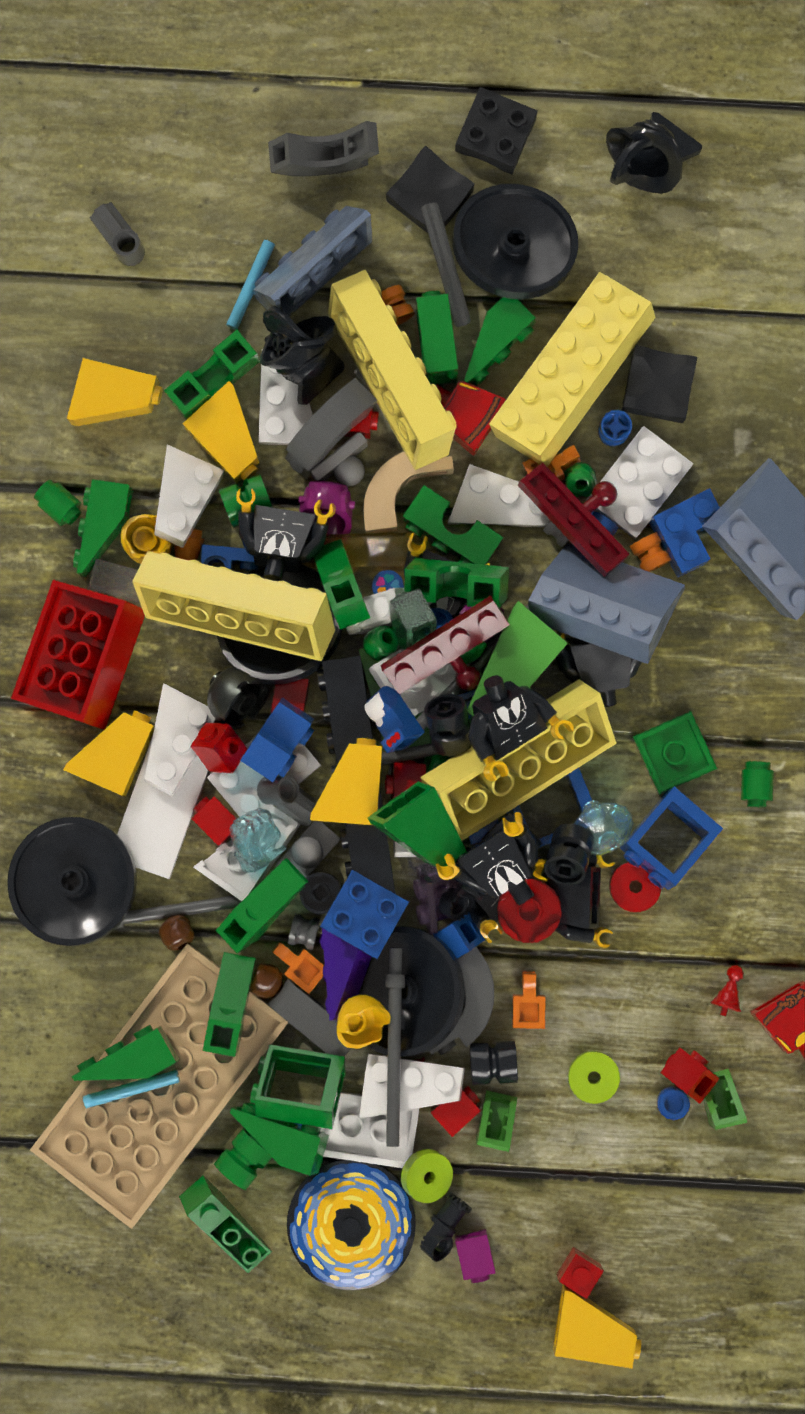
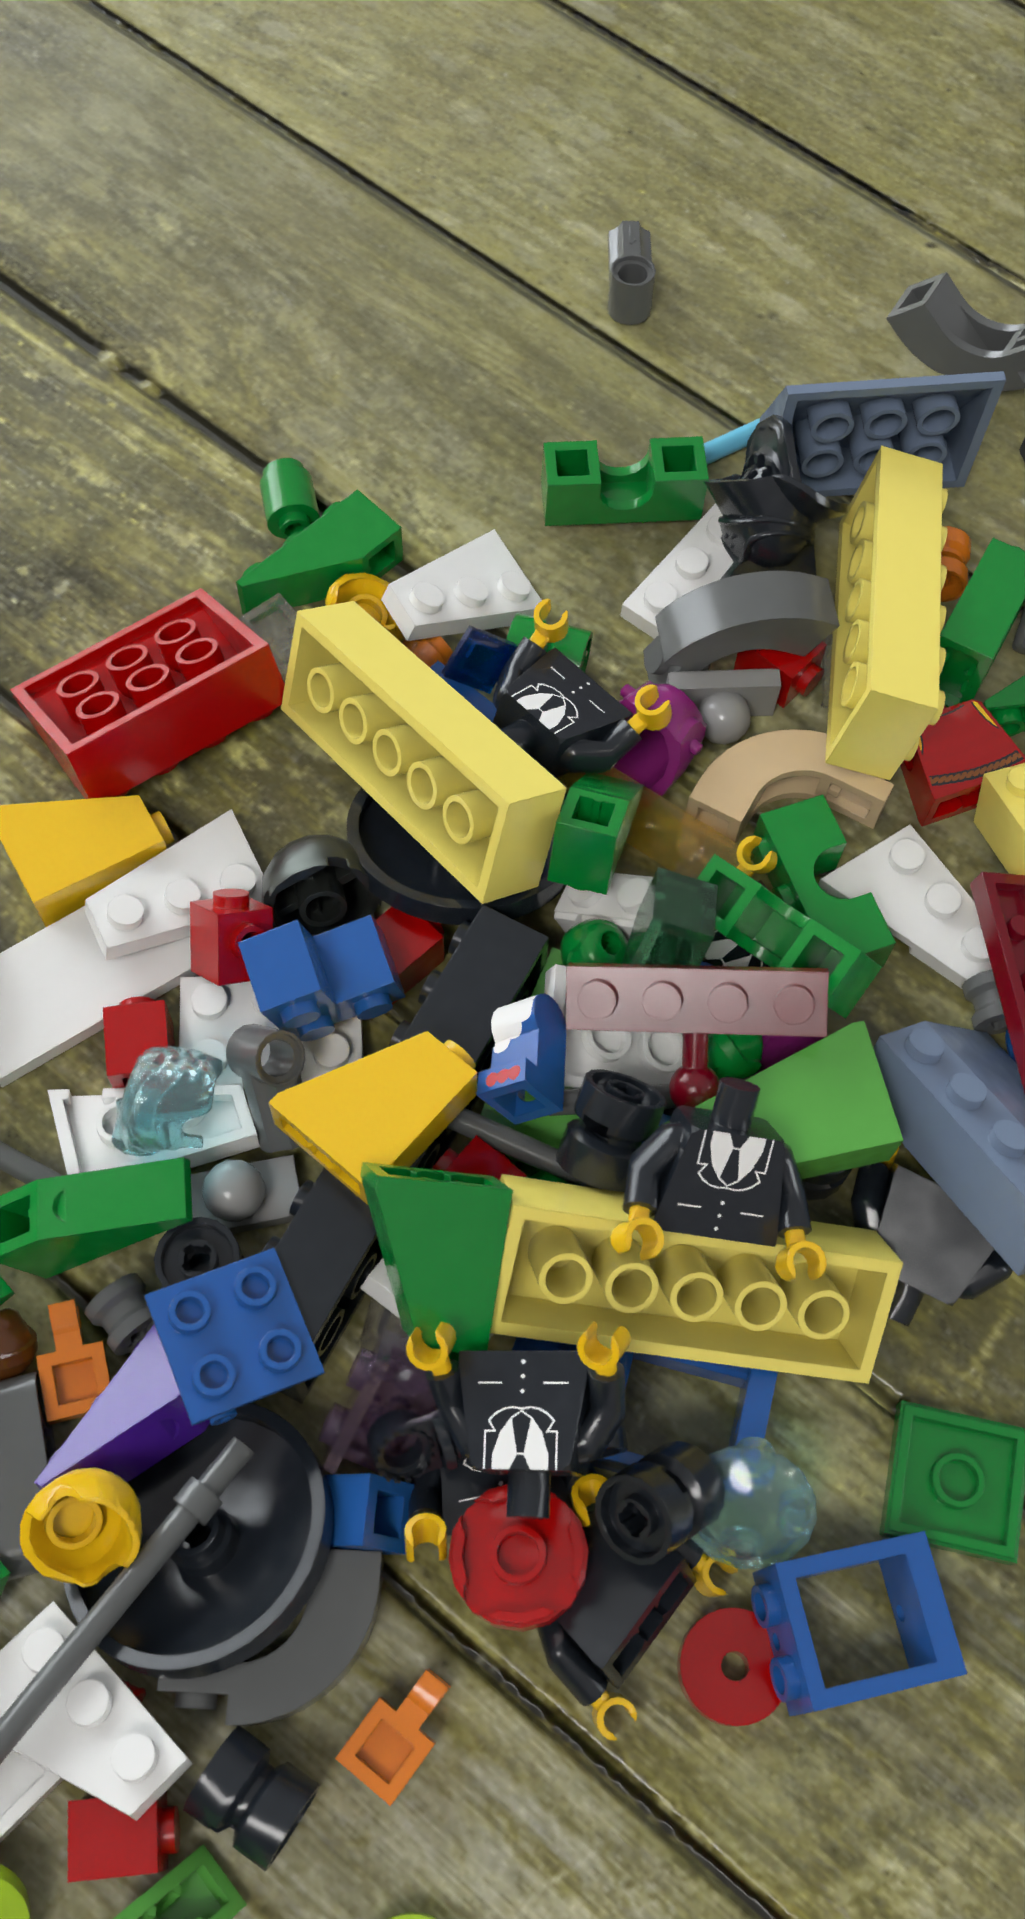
camera: 30 degrees right, 20 degrees down
yellow slope [67,358,163,426] -> none
yellow slope [182,381,260,484] -> none
none -> clear blue slope [441,625,517,694]

